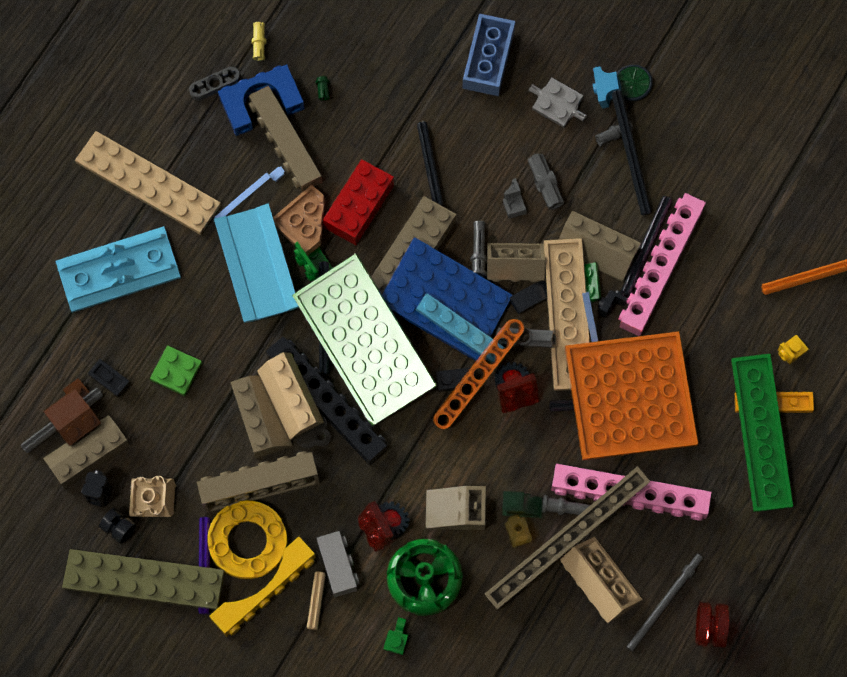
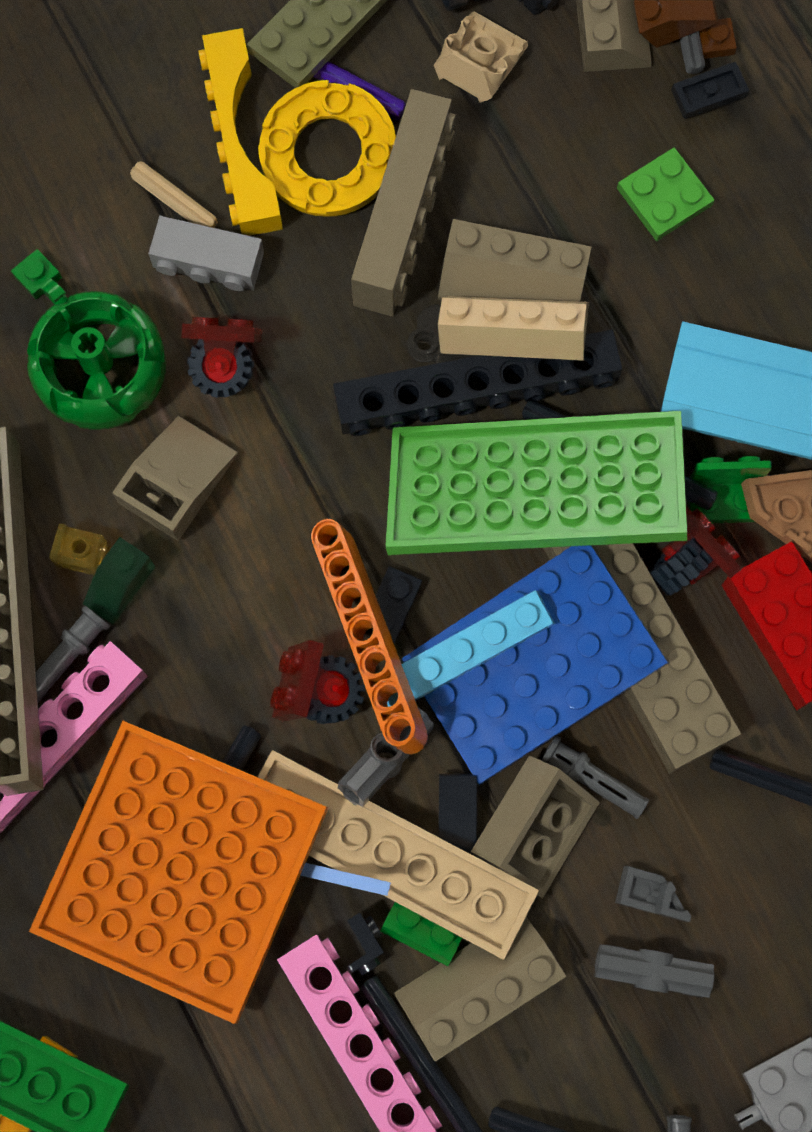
camera: 120 degrees right, 5 degrees up
none -> plate [649,506,742,596]

